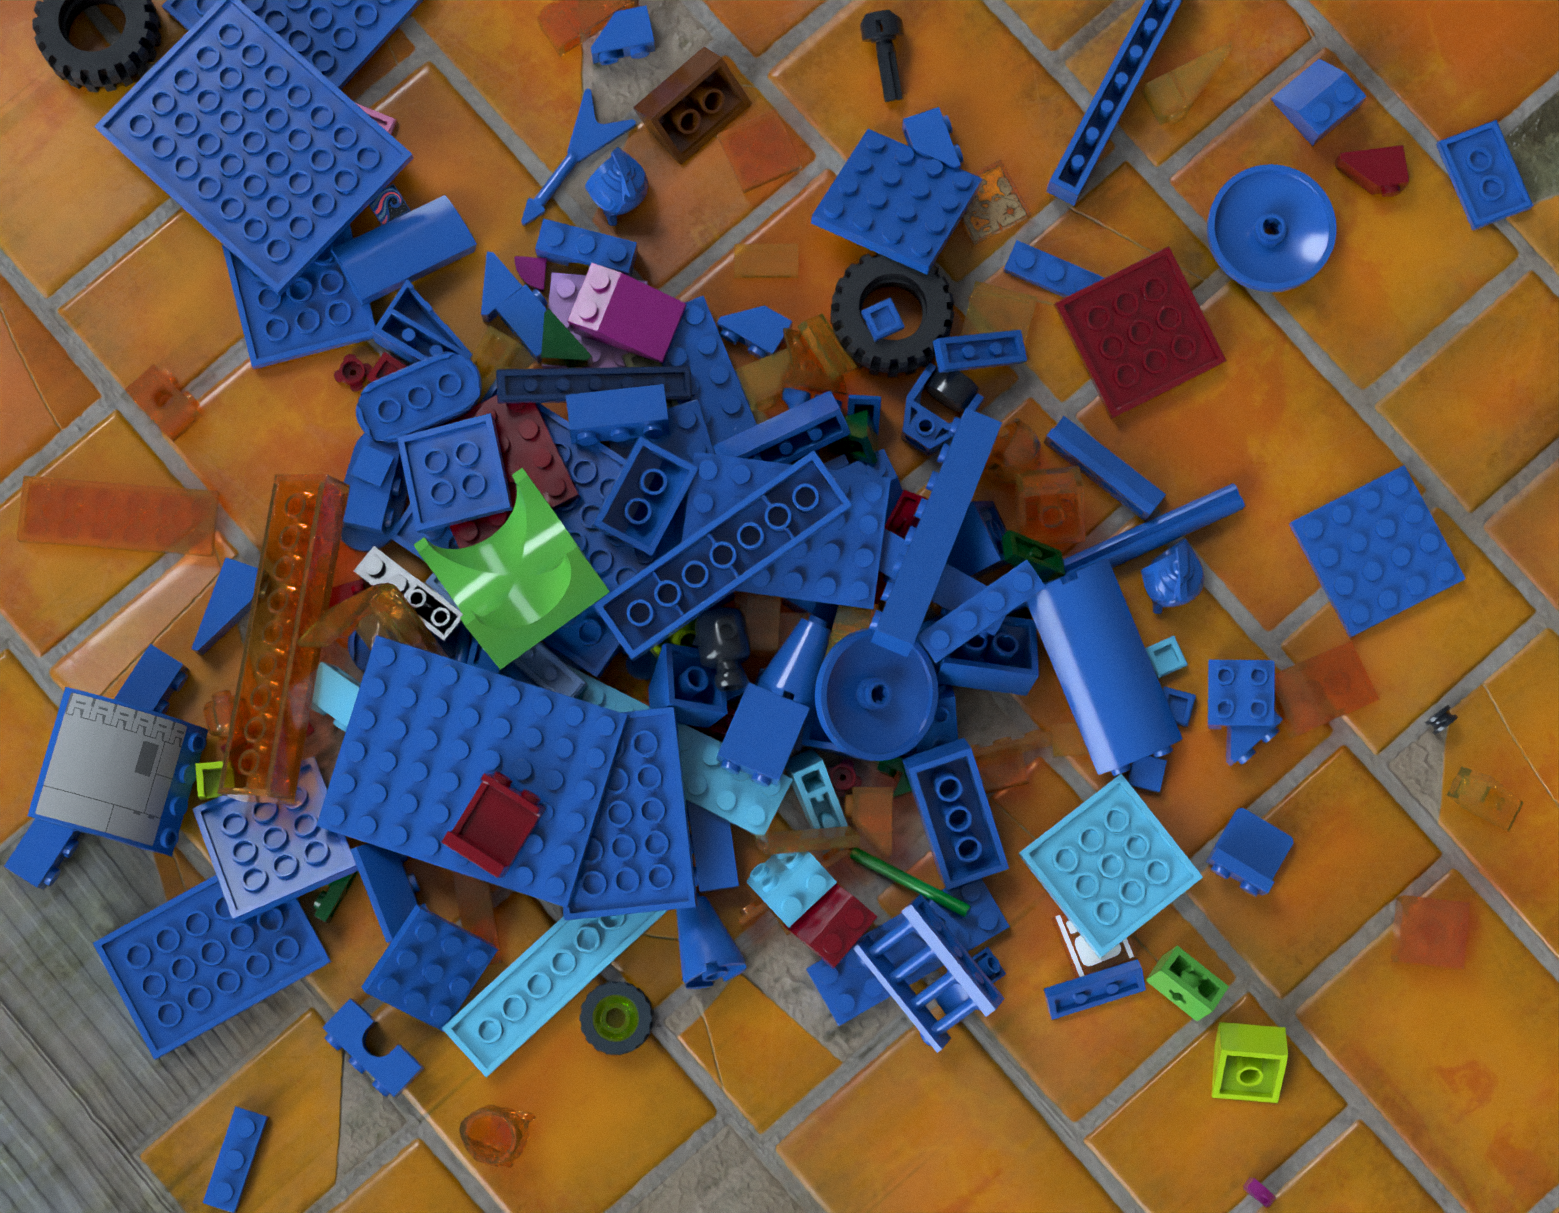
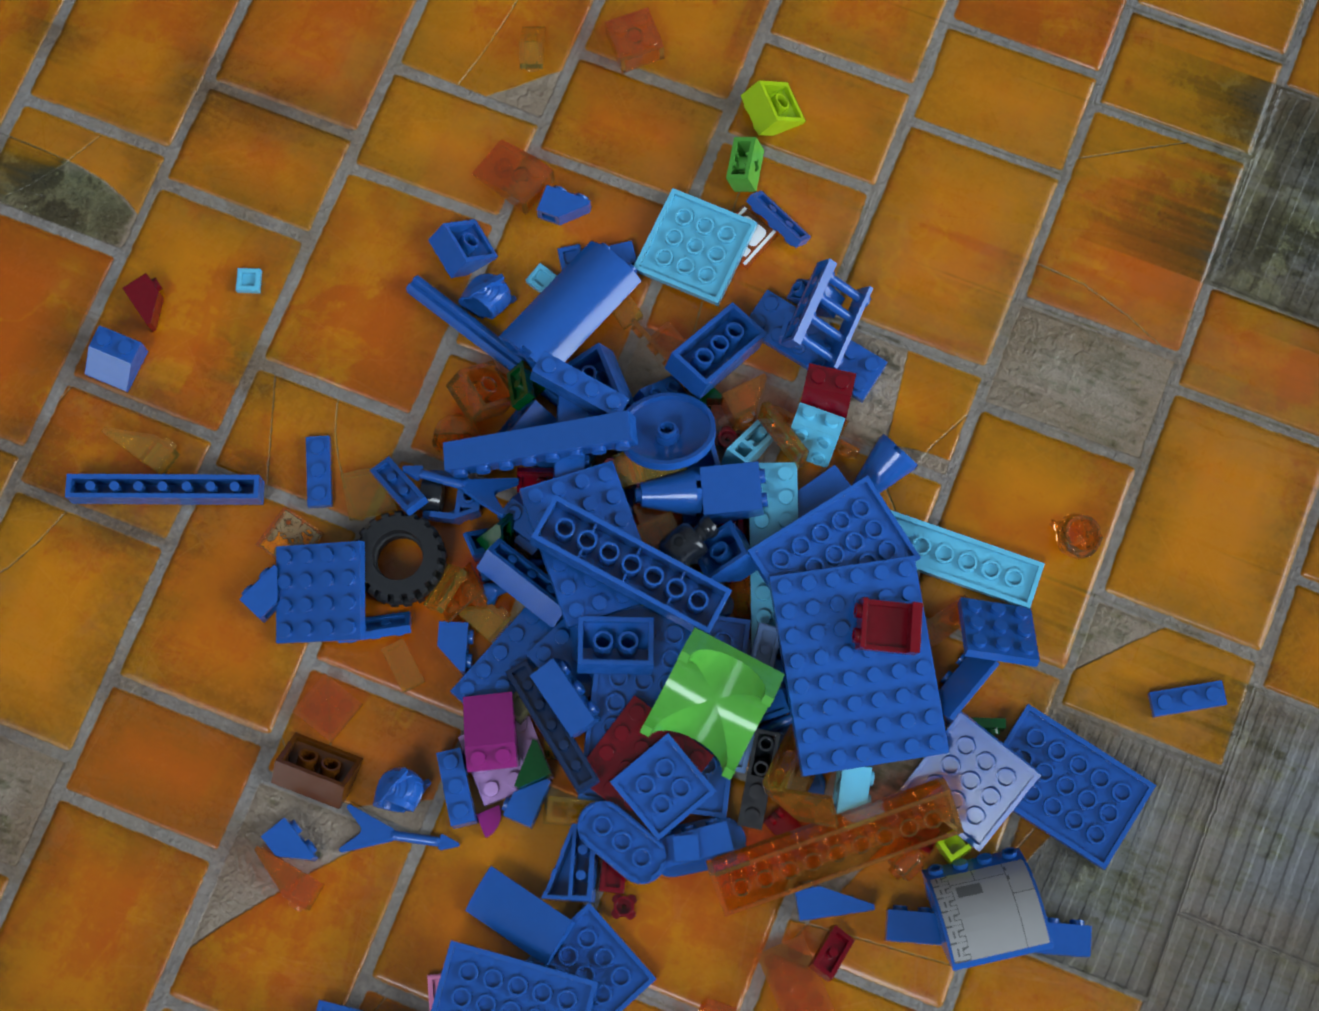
camera: 110 degrees left, 5 degrees down
blue arch [322,998,425,1097] -> none
tile [369,183,410,225] -> none
blue slope [481,252,523,322] -> none
black wheel [579,981,654,1055] -> none
green bar [850,847,971,918] -> none
black piece [860,10,904,103] -> none
blue tile [861,297,905,342] -> none
blue fence [1043,416,1166,521] -> none
dark red plate [1053,246,1227,419] -> none
blue bracket [1205,808,1293,897] -> none
blue dish [1207,164,1337,292] -> none
blue bracket [1208,660,1275,729] -> none
magenta tile [1242,1177,1276,1208] -> none
blue plate [1289,465,1466,638] -> none
black bush [1425,705,1458,735] -> none
blue tile [1436,120,1533,231] -> none
none -> medium azure tile [236,268,262,293]
none -> blue plate [338,611,411,643]
none -> blue piece [402,465,519,518]
none -> blue slope [428,219,498,278]
none -> dark red plate [808,925,855,982]

